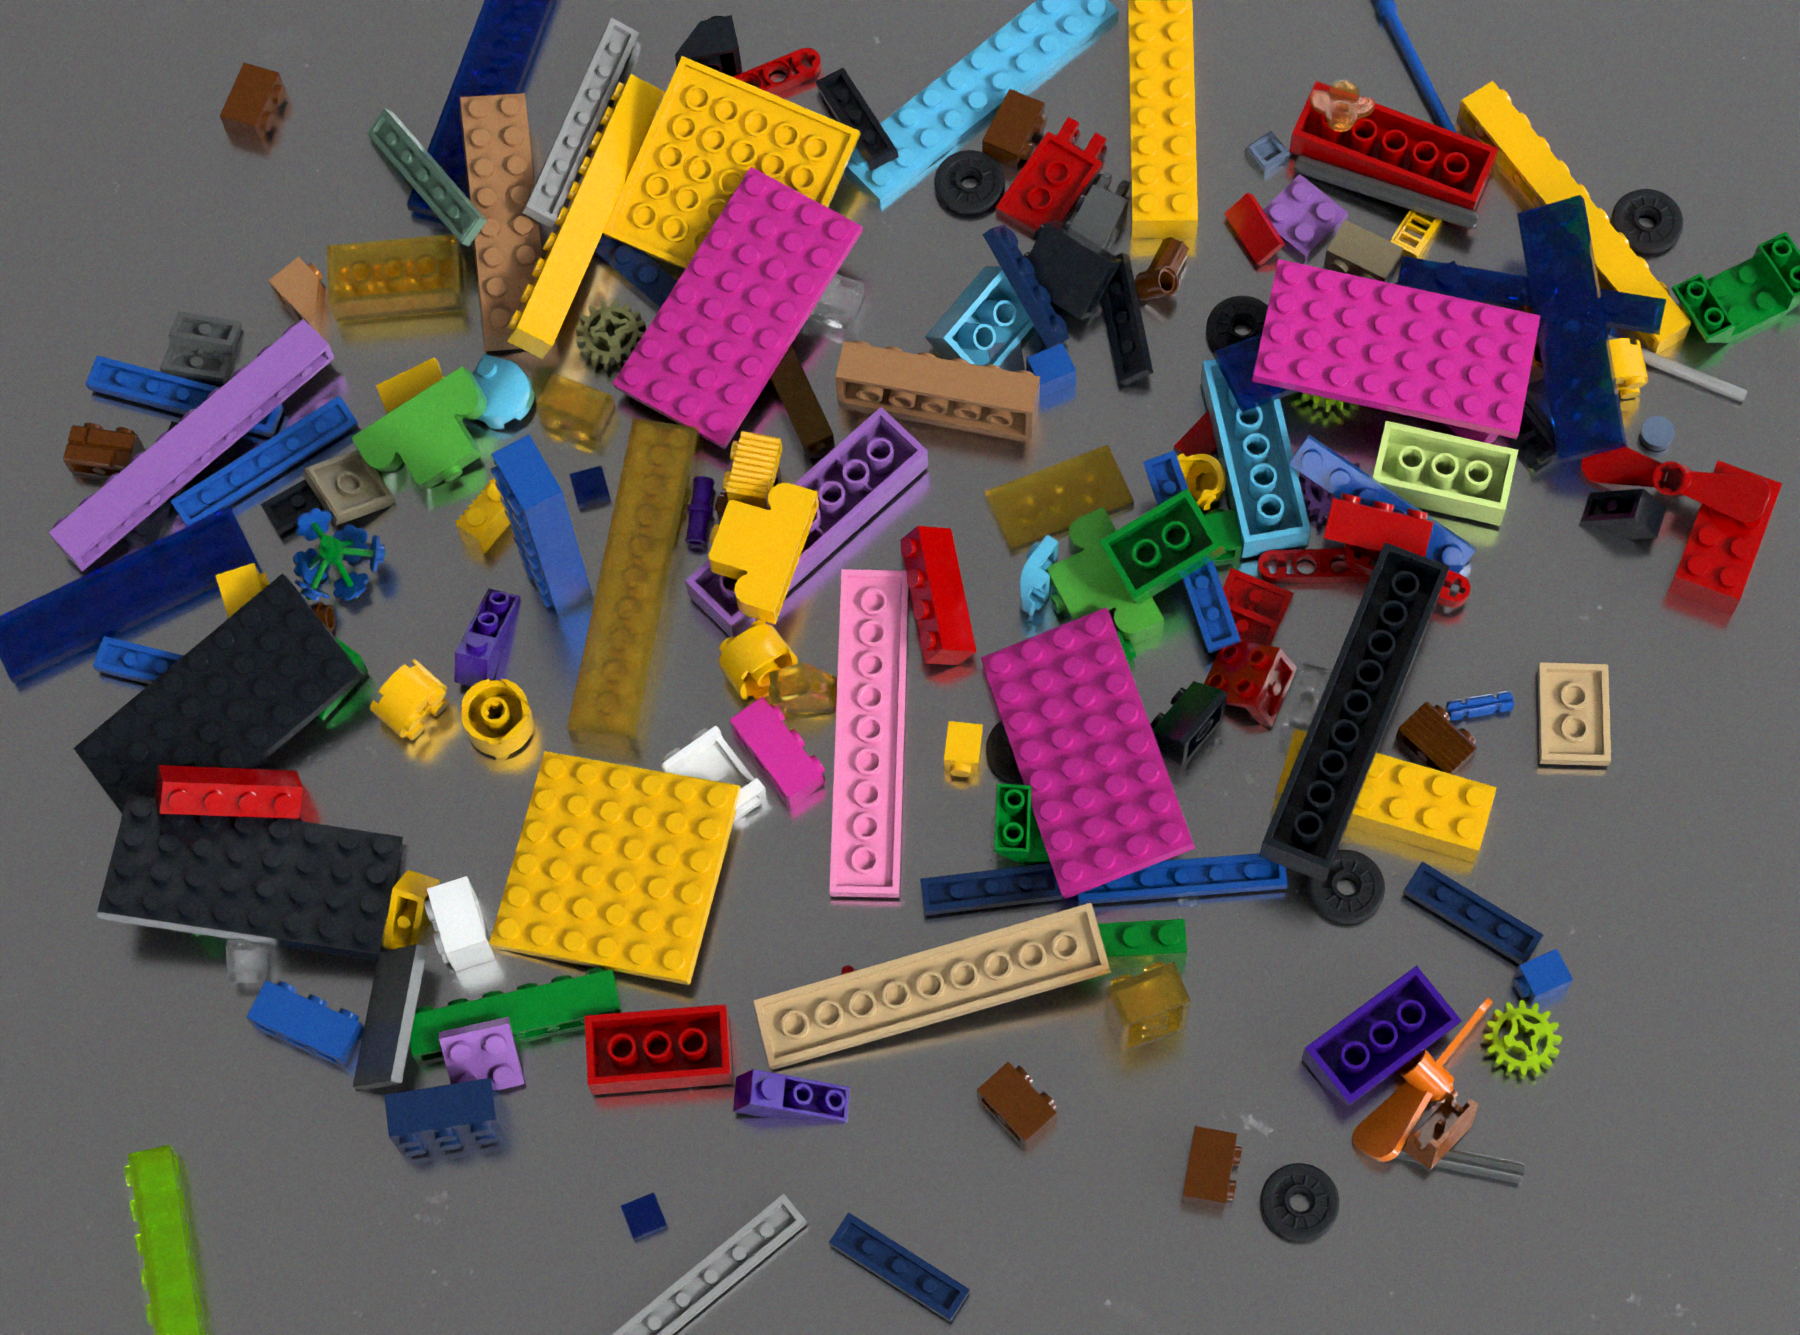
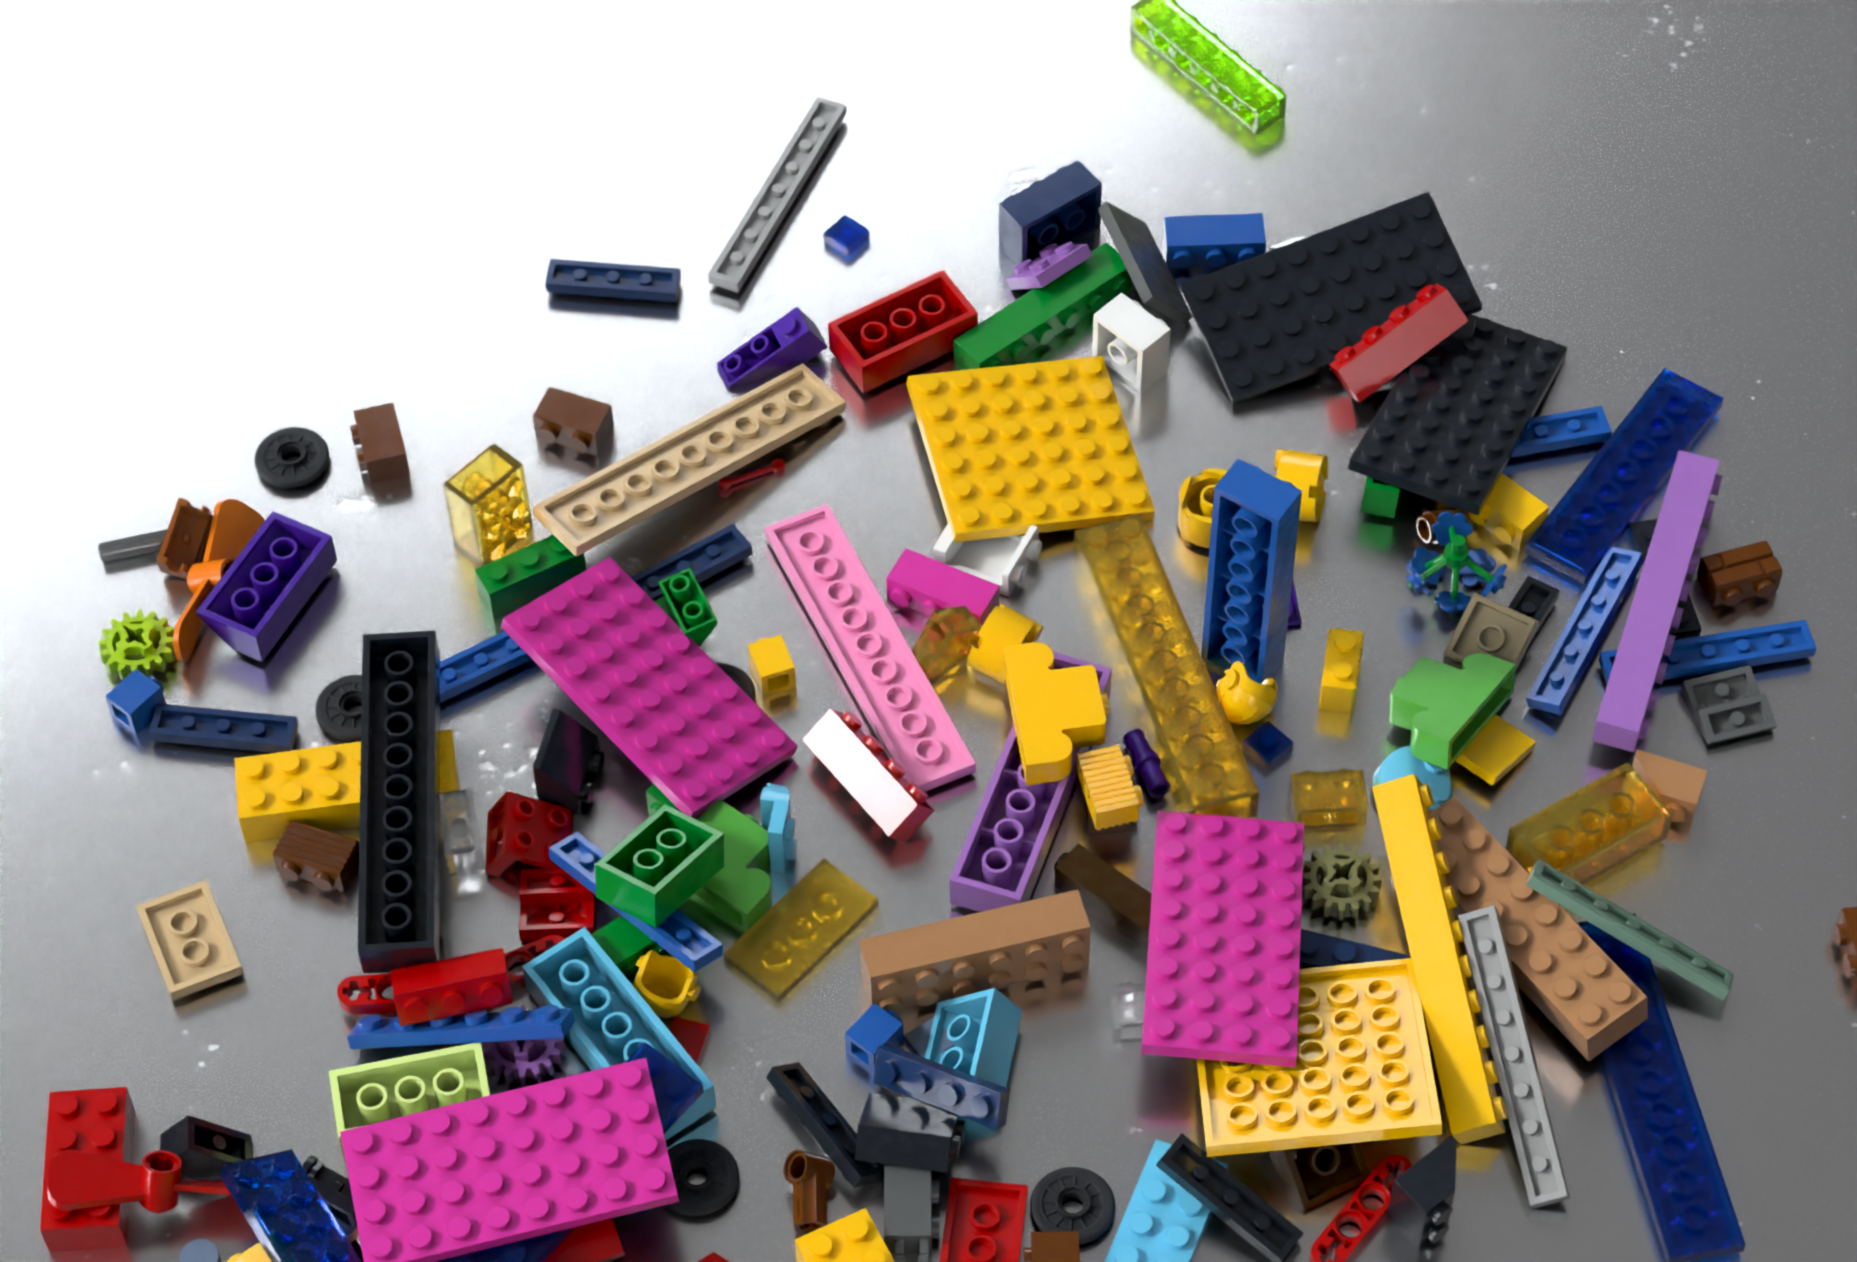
camera: 150 degrees right, 15 degrees down
yellow slope [383,870,440,950] -> none
blue axle [1446,691,1514,721] -> none
none -> yellow cap [1216,661,1278,725]

